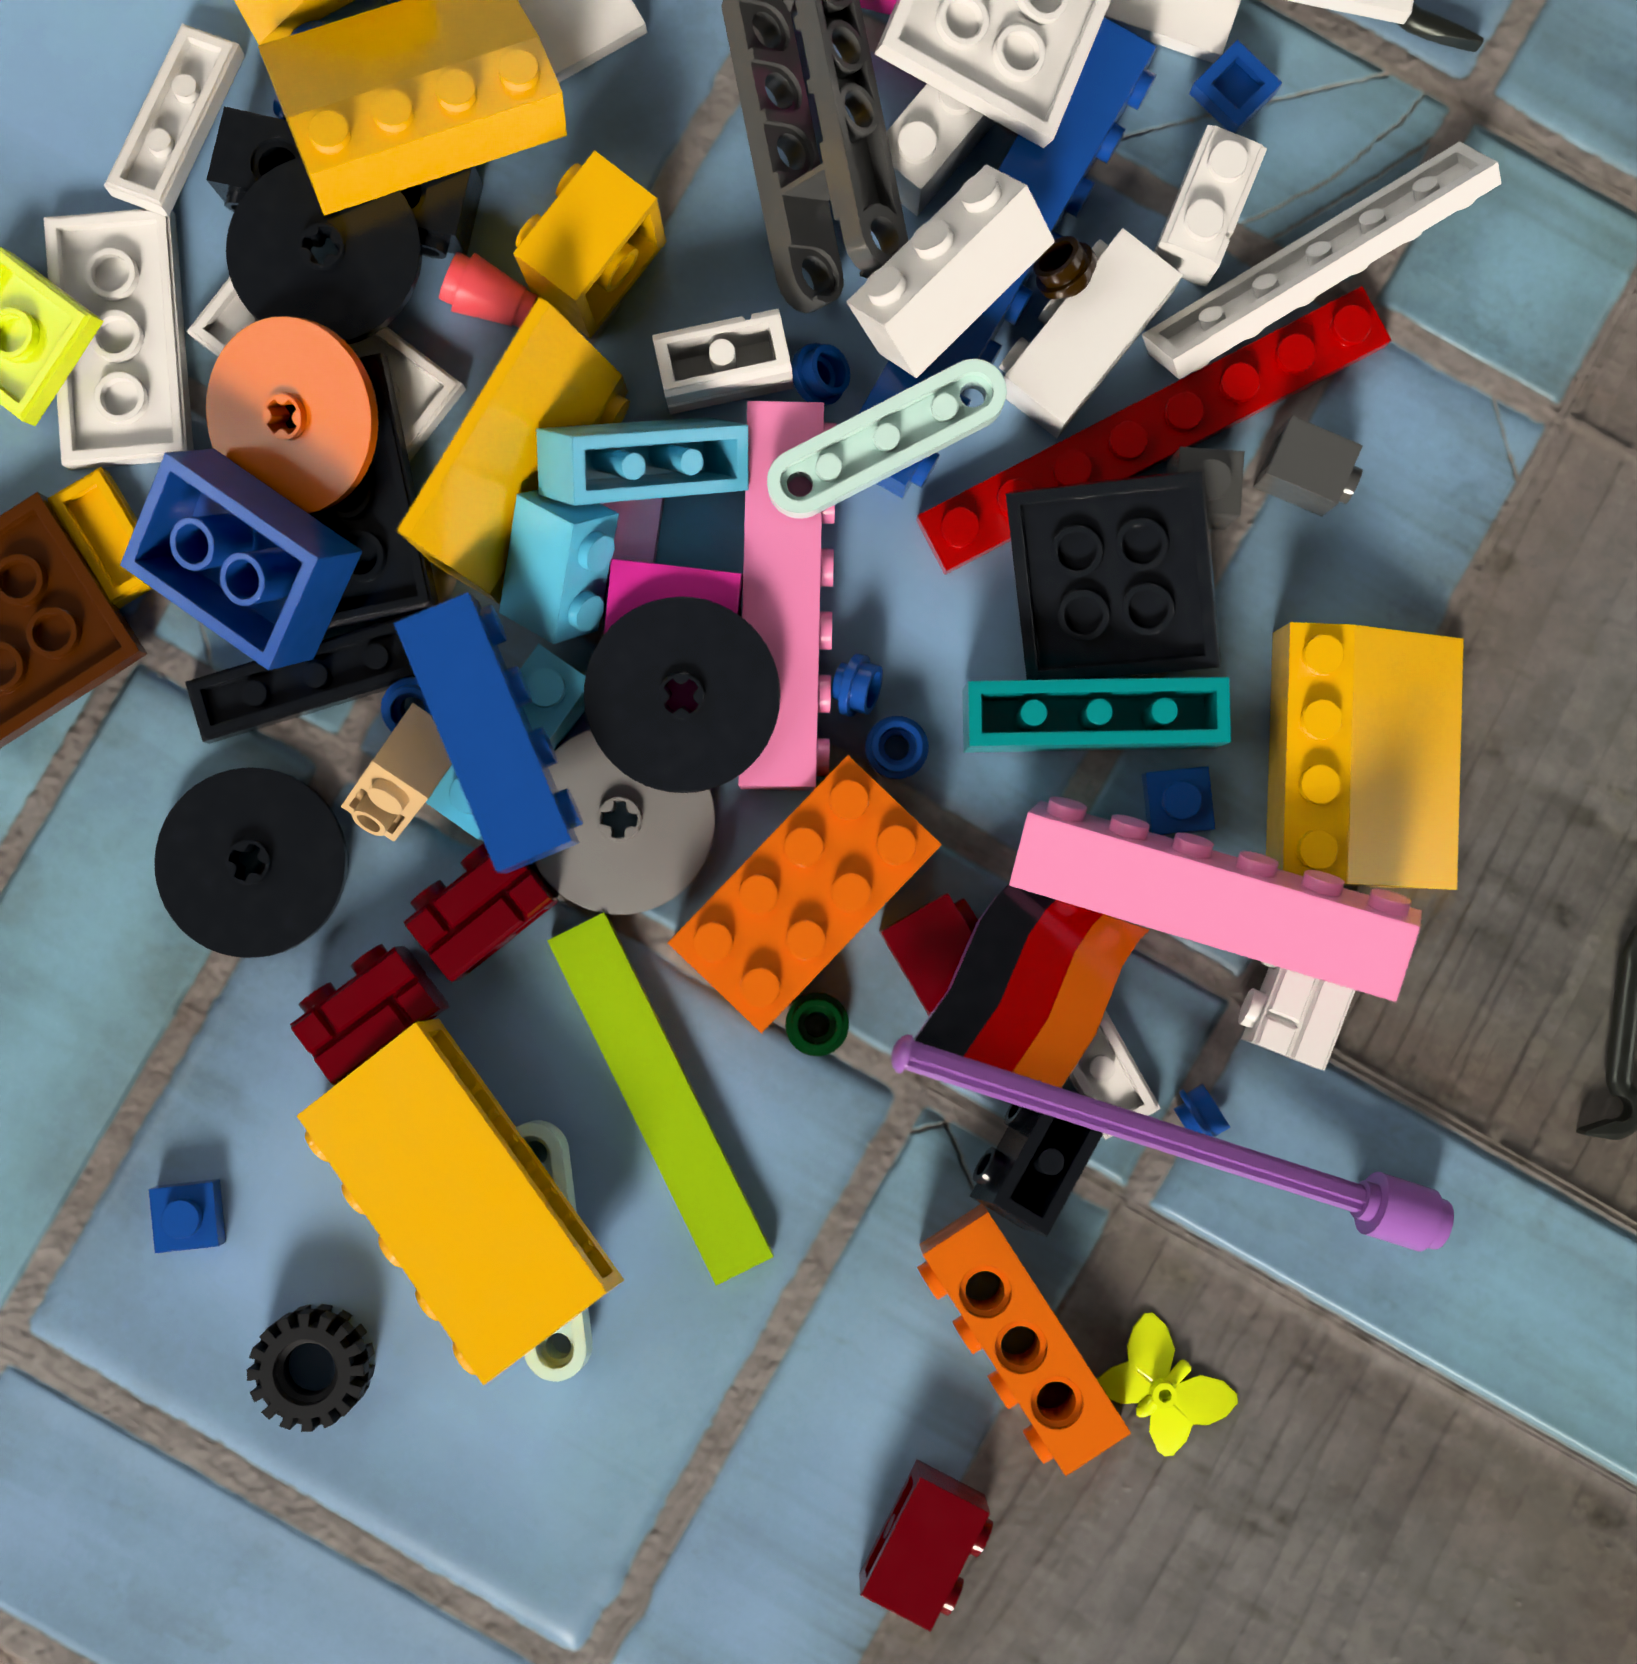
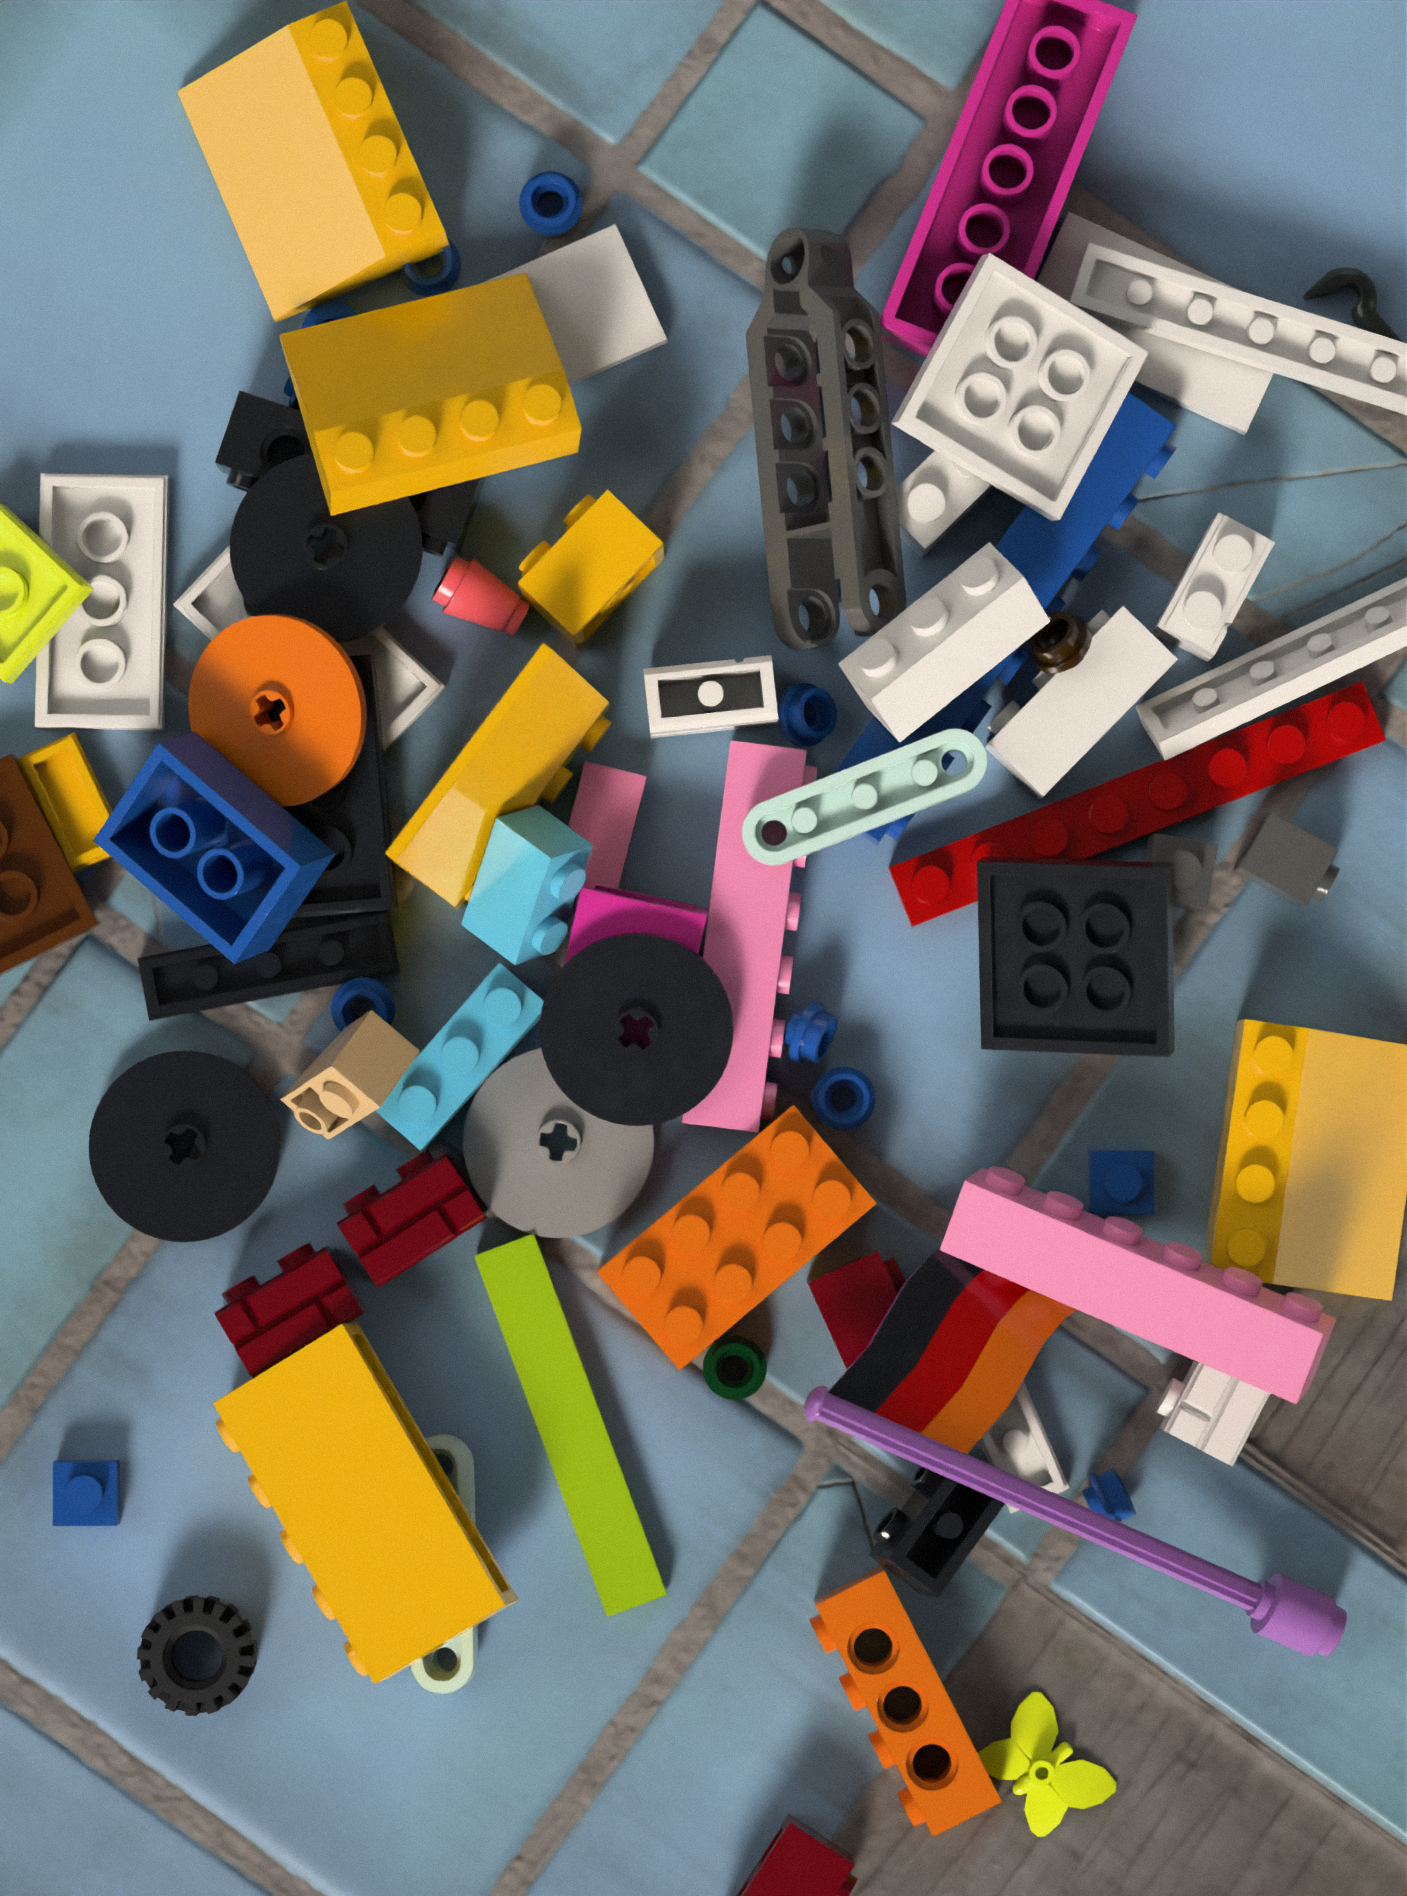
camera: 10 degrees right, 0 degrees up
white tile [104,24,245,217] -> none
blue brick [394,592,583,874] -> none
medium azure brick [536,417,748,505] -> none
teal brick [962,677,1231,753] -> none
blue plate [1189,39,1282,134] -> none

